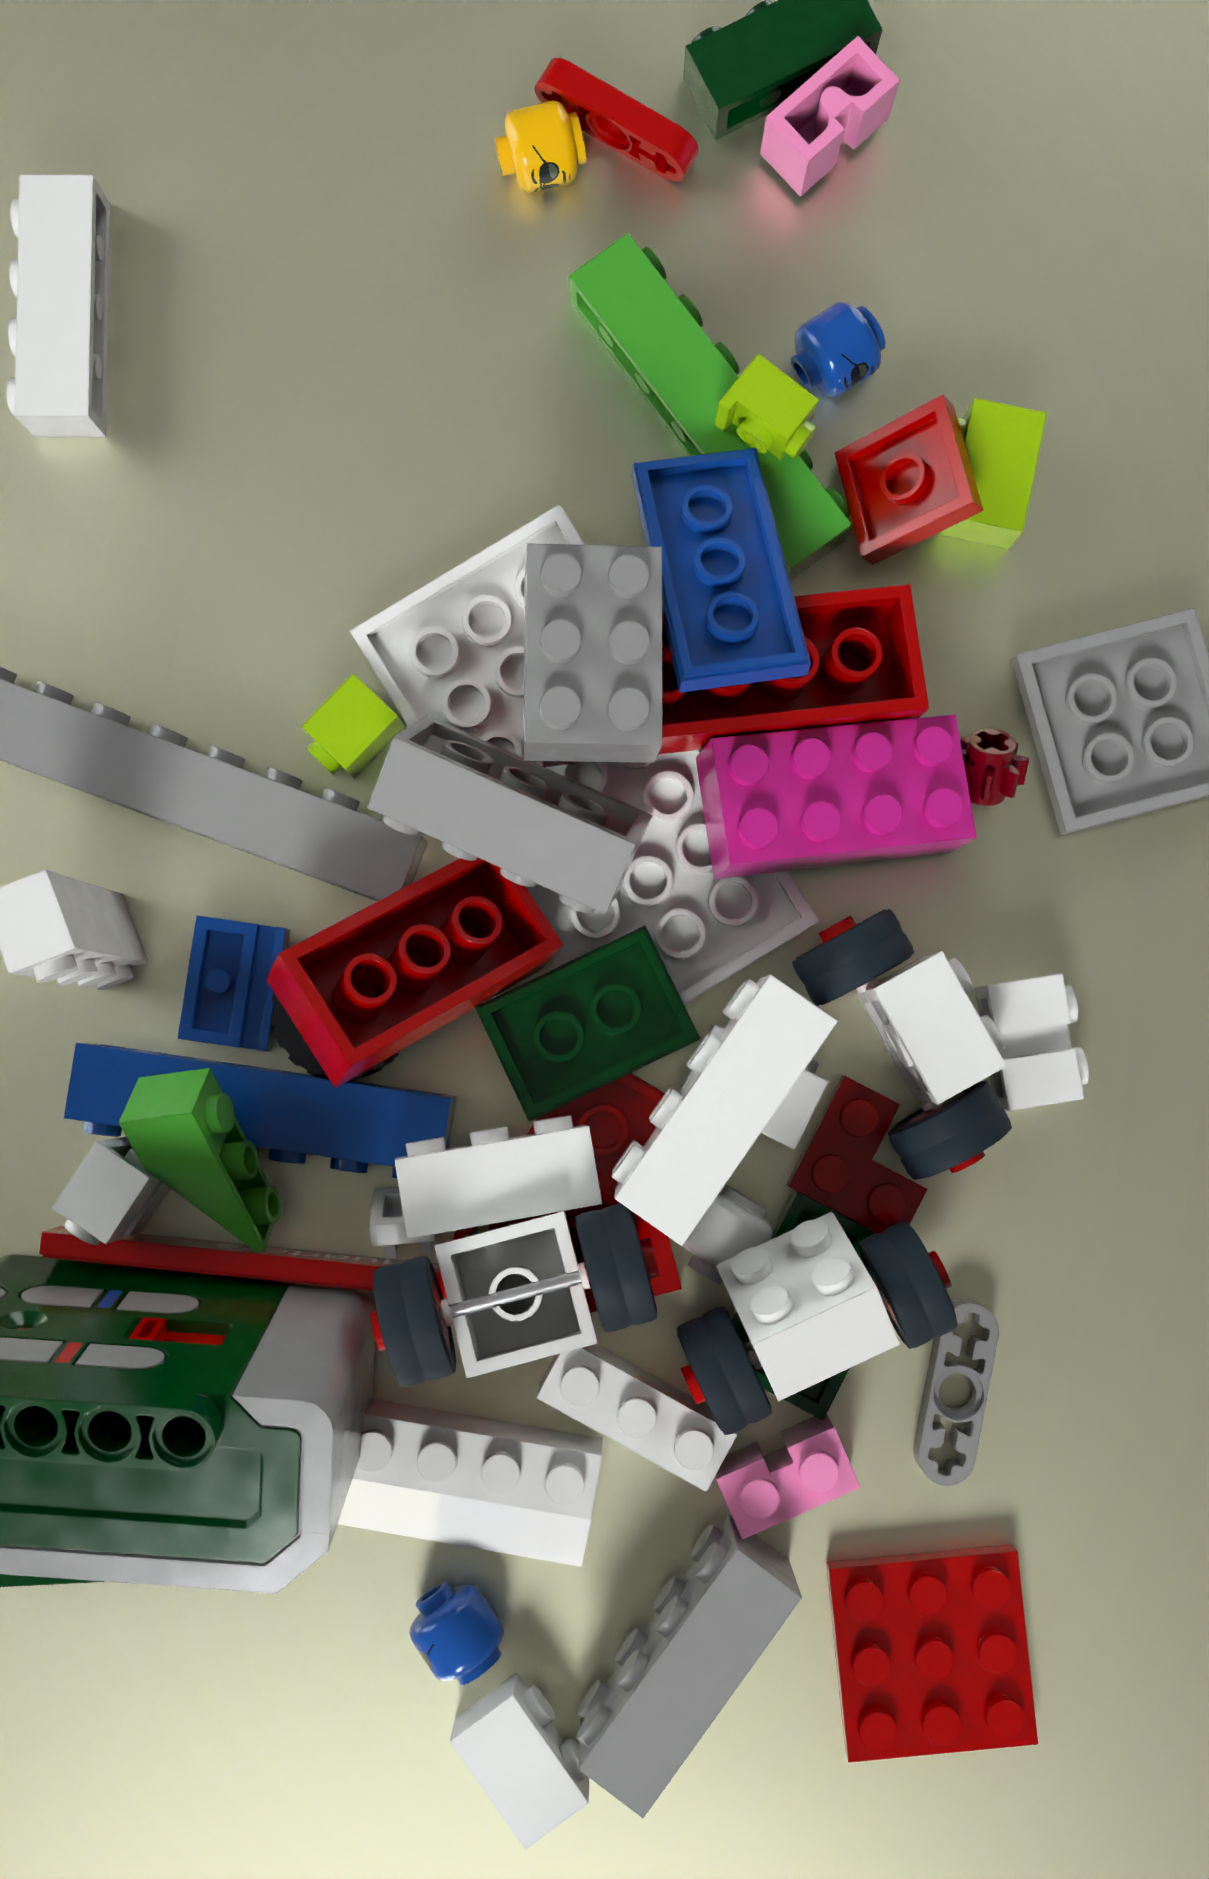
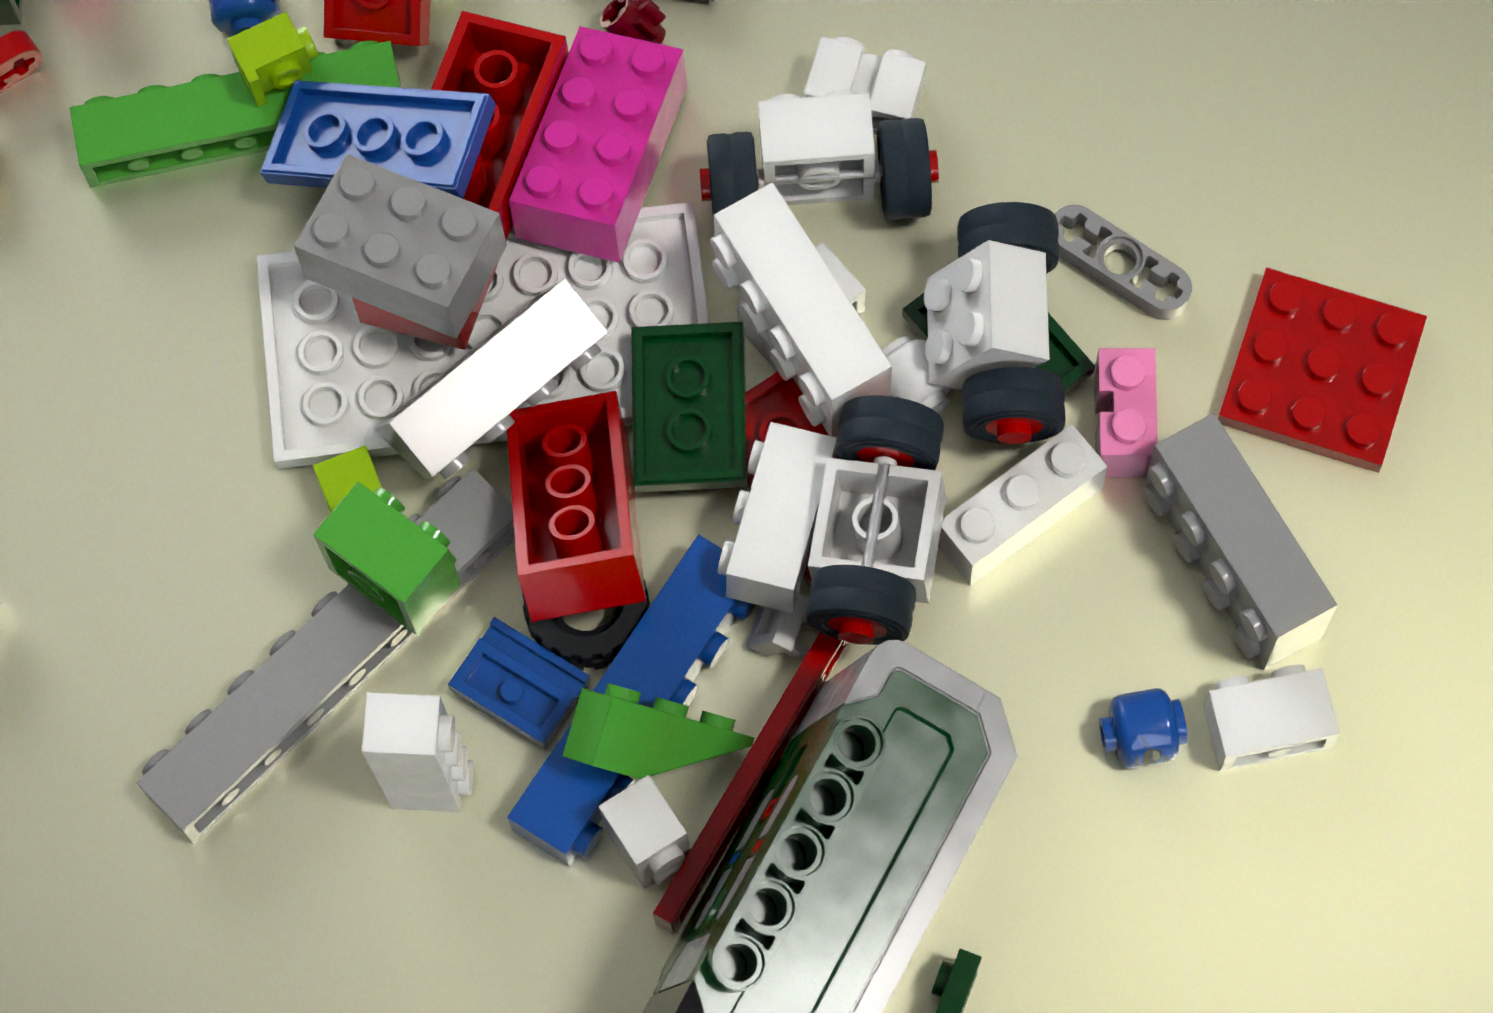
camera: 65 degrees left, 15 degrees down
white slope [338,1399,603,1567] -> none
red plate [786,1075,928,1233] -> none
none -> bright green brick [313,481,461,636]

